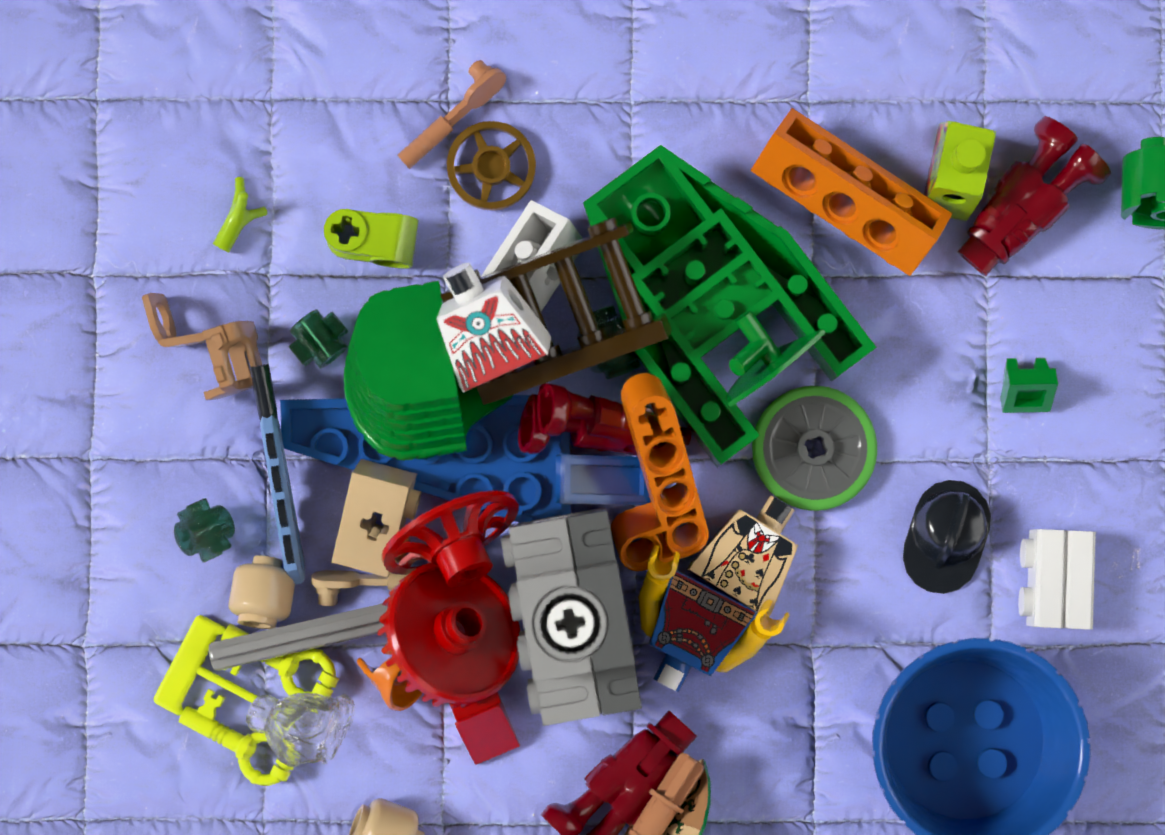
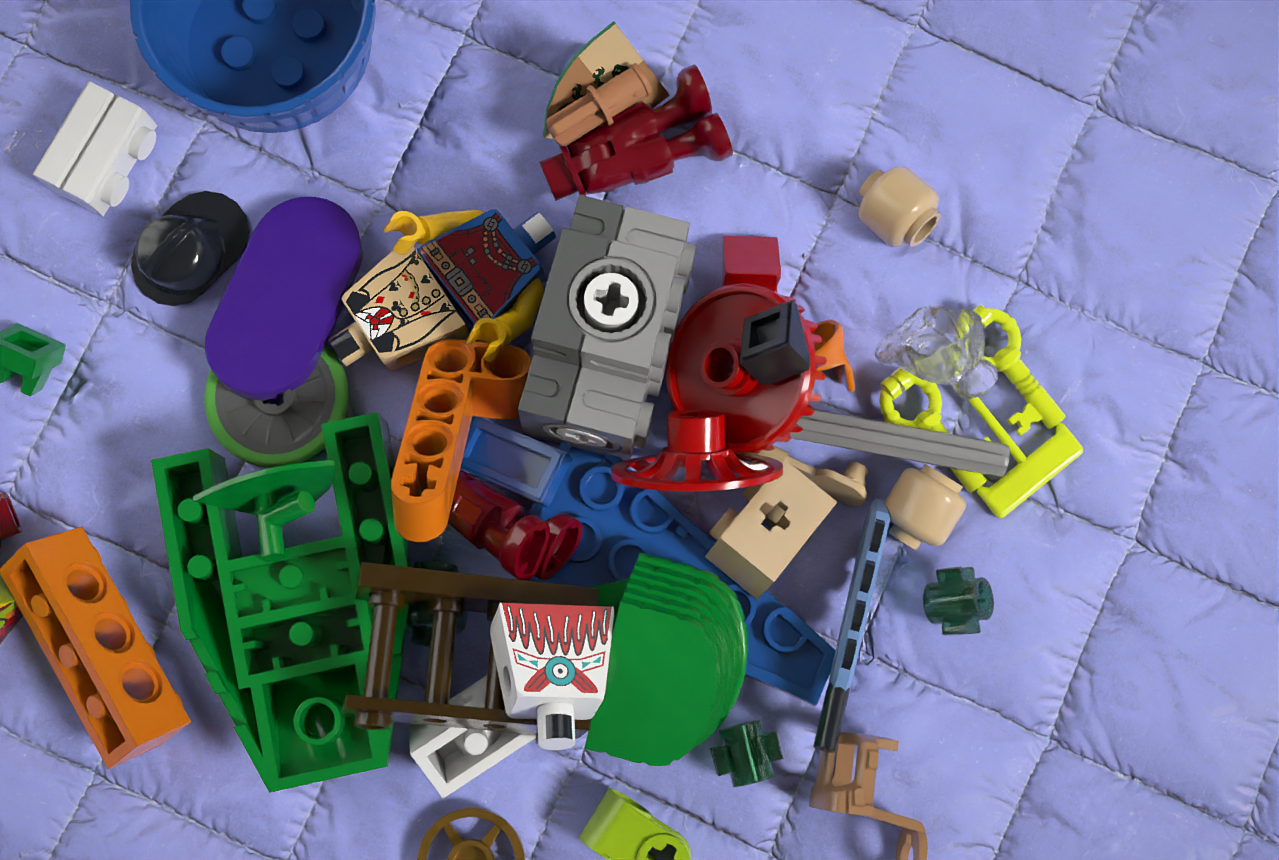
camera: 160 degrees left, 5 degrees down
none -> dark purple tile [205,197,363,400]
none -> black slope [740,300,810,385]

